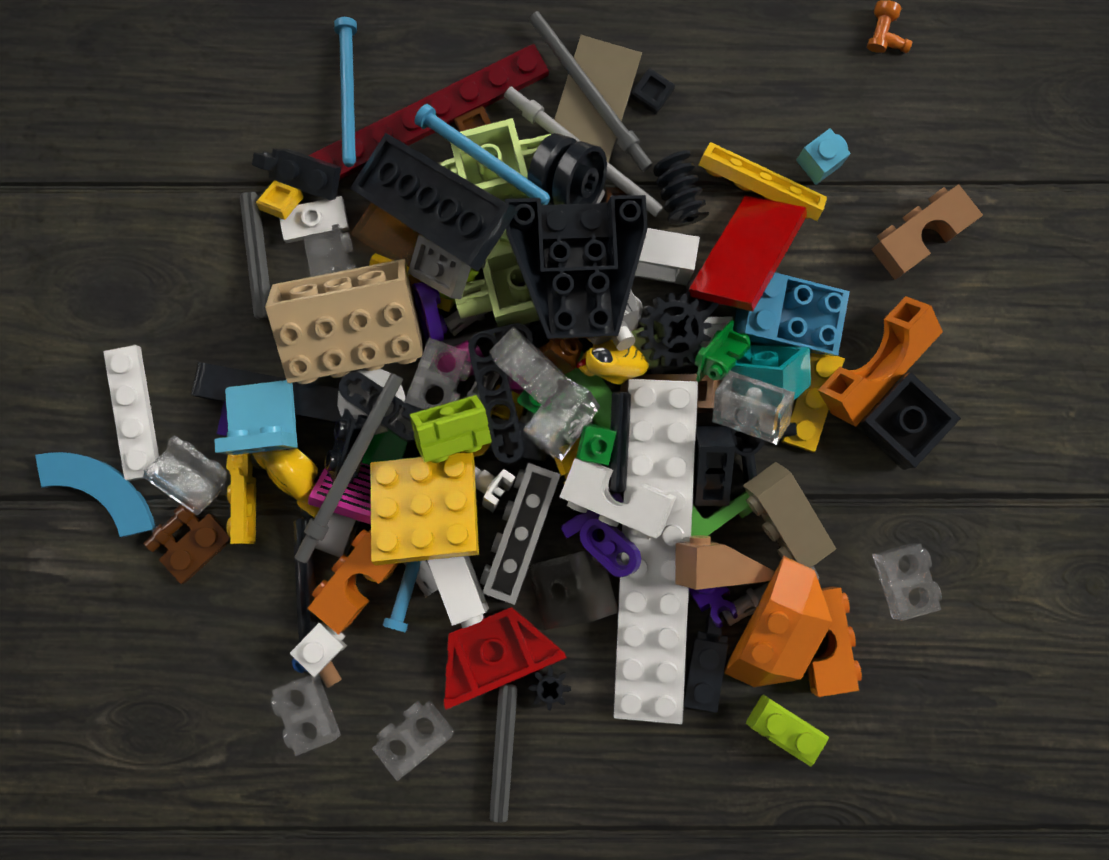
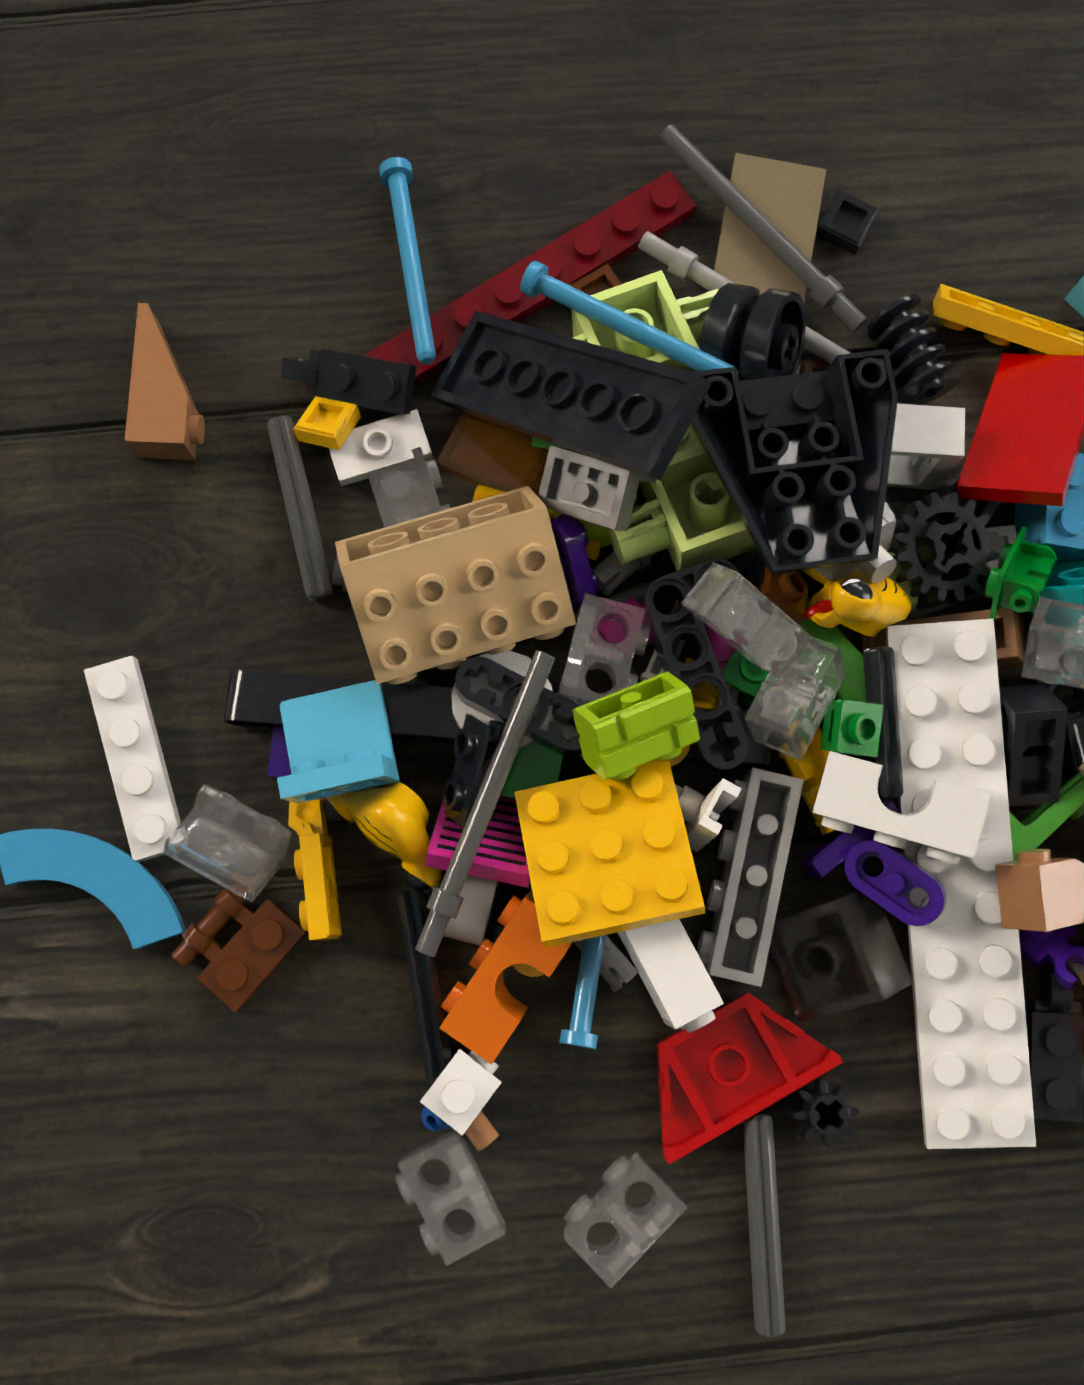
camera: 10 degrees left, 5 degrees down
none -> medium nougat slope [125,303,205,460]

